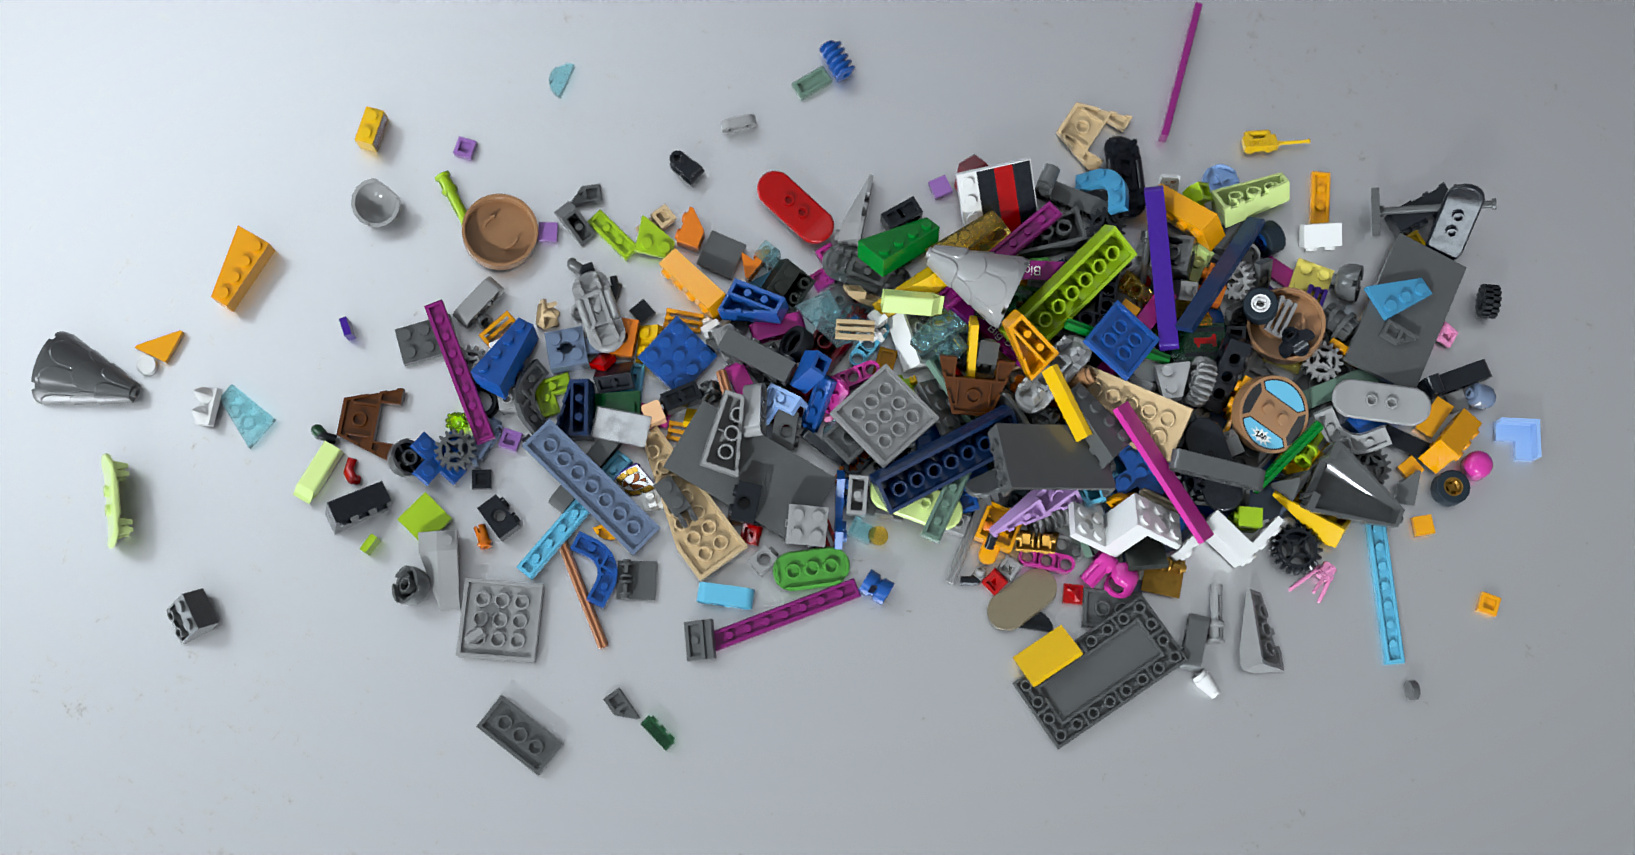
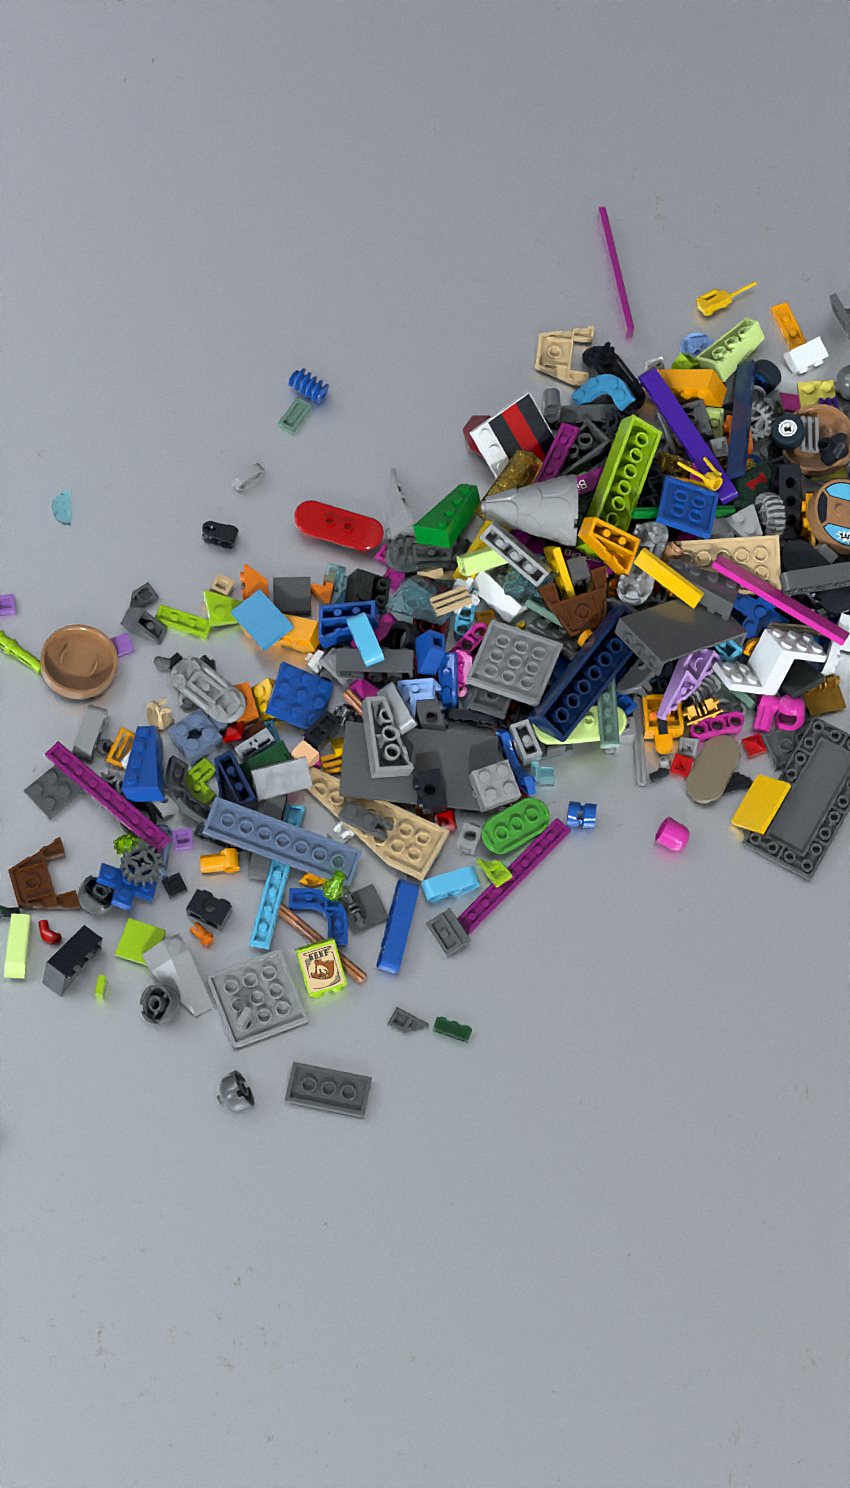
camera: 30 degrees left, 10 degrees down
shield [614,463,655,496] -> none
black tile [629,299,656,326] -> none
light orange tile [663,308,704,334] -> none
clear yellow tile [868,526,888,546] -> none
black brick [880,196,923,231] -> none
medium lavender tile [928,175,953,200] -> none
none -> light orange piece [200,848,240,873]
none -> dark grey cylinder [217,1070,255,1112]
none -> dark azure tile [230,589,294,651]
none -> brick [294,938,347,998]
none -> clear neon green cone [323,871,346,901]
none -> medium azure beam [346,612,384,667]
none -> blue beam [376,878,419,974]
none -> lime tile [476,859,512,888]
none -> light grey brick [480,521,553,587]
none -> light orange tile [577,629,593,647]
none -> dark pink helmet [655,816,690,851]
none -> yellow plant [677,457,722,491]

